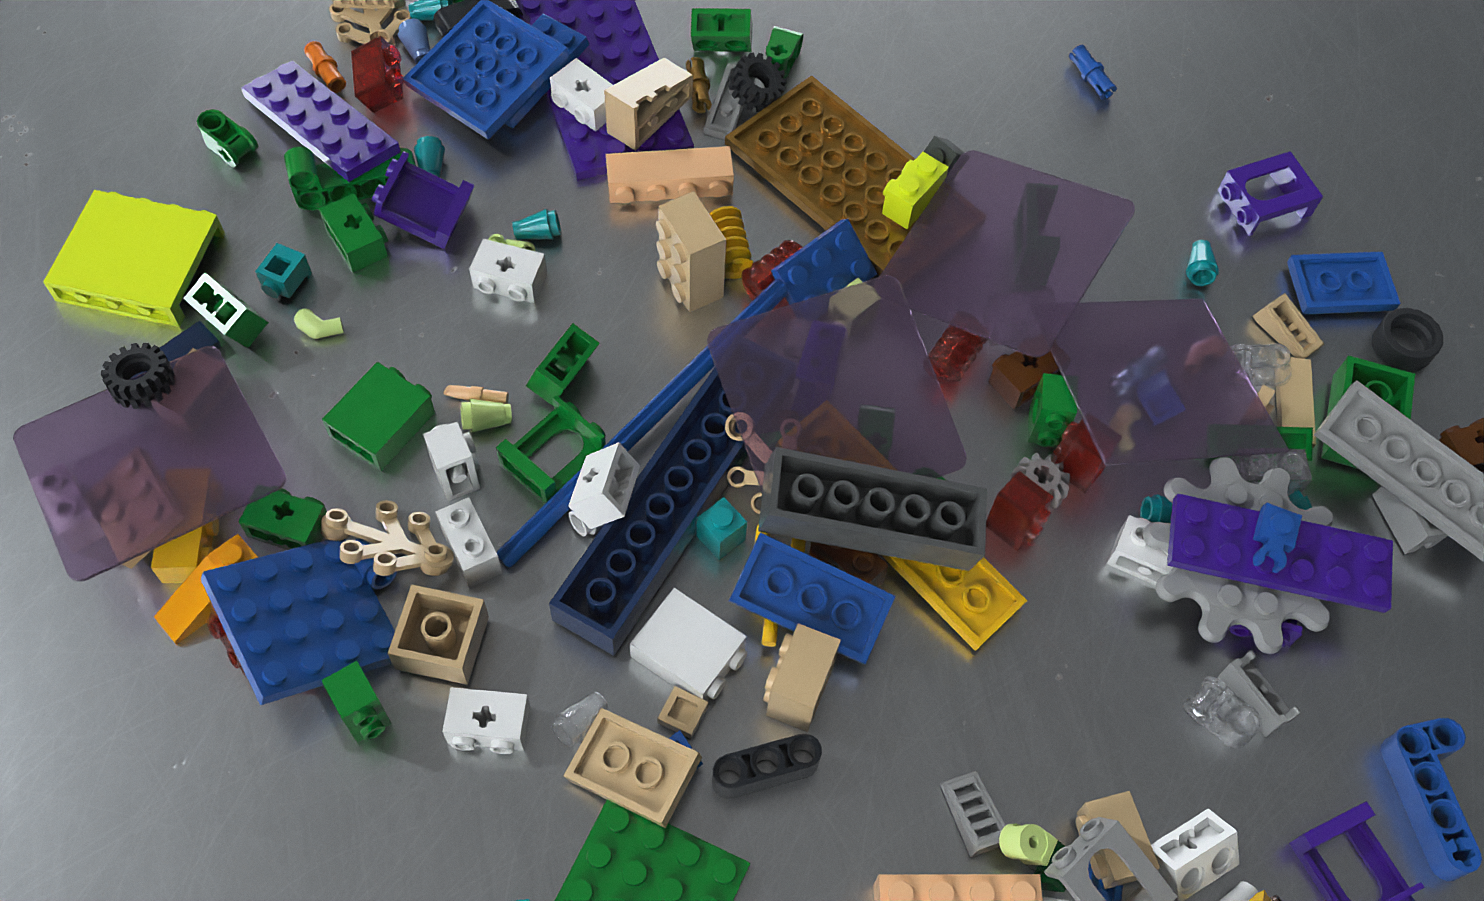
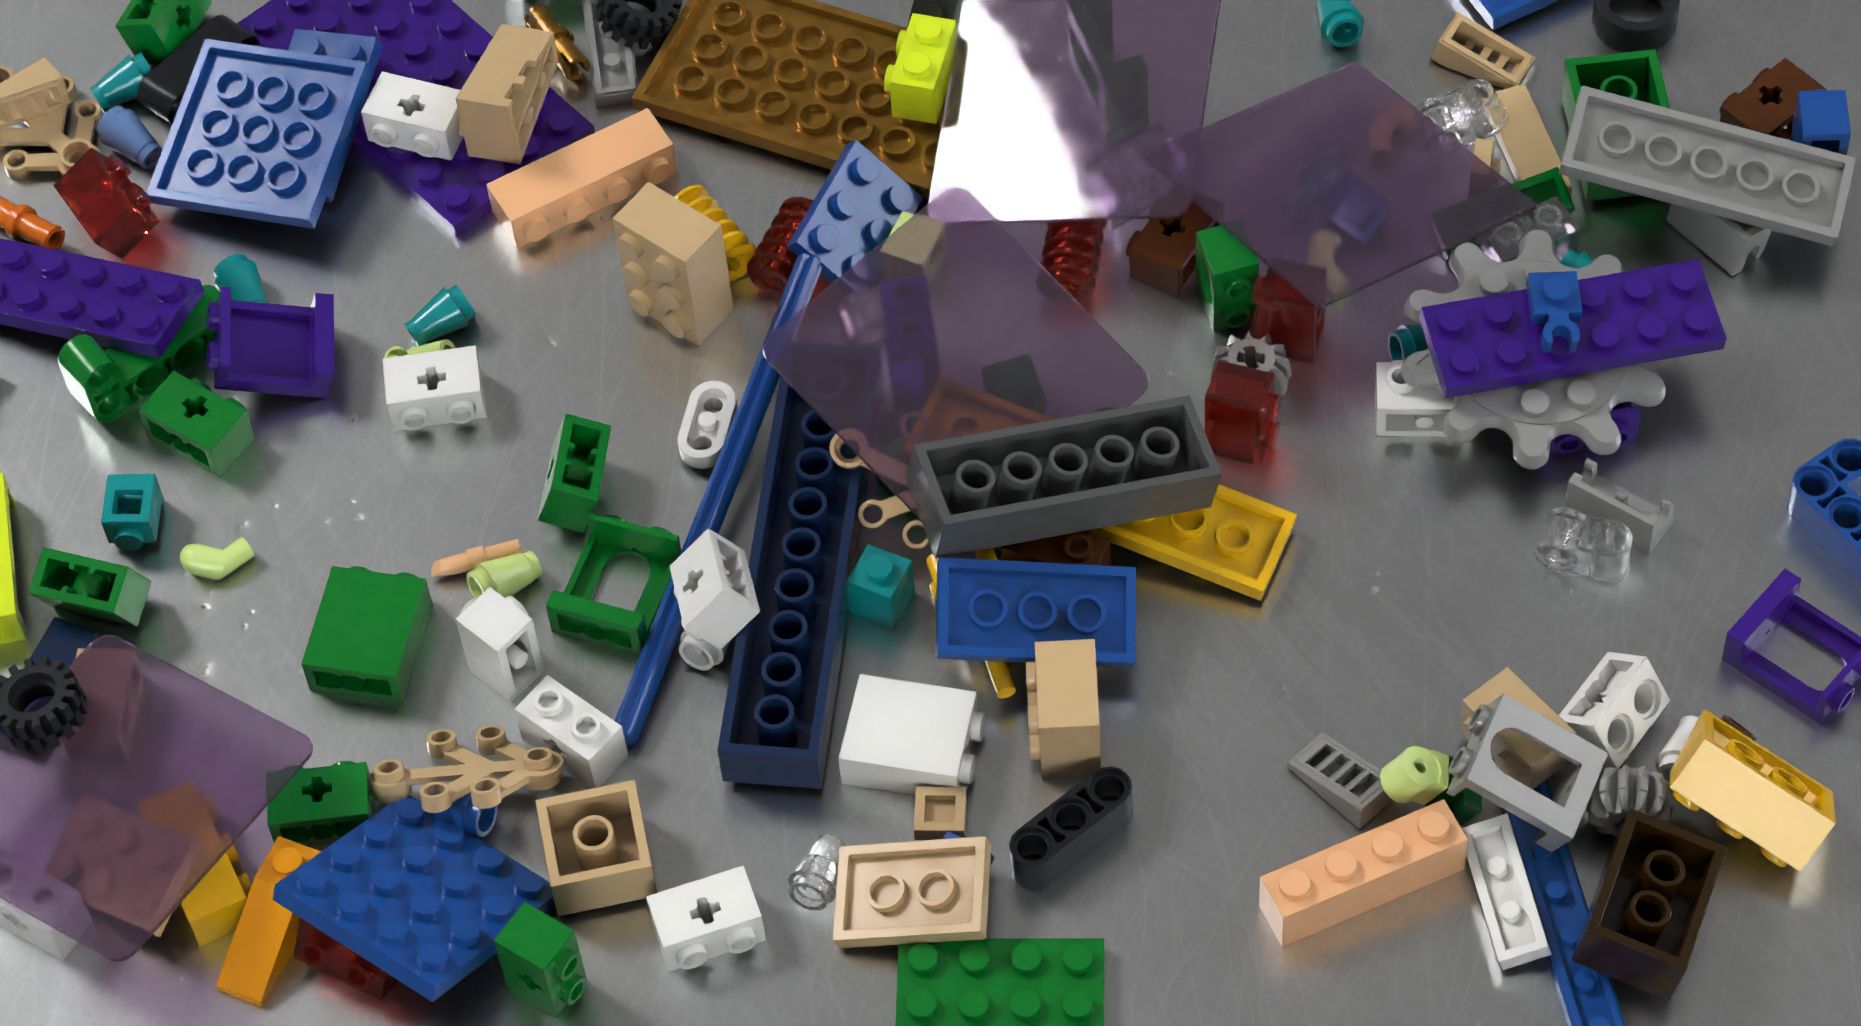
camera: 15 degrees left, 5 degrees down
none -> white plate [678,381,738,469]

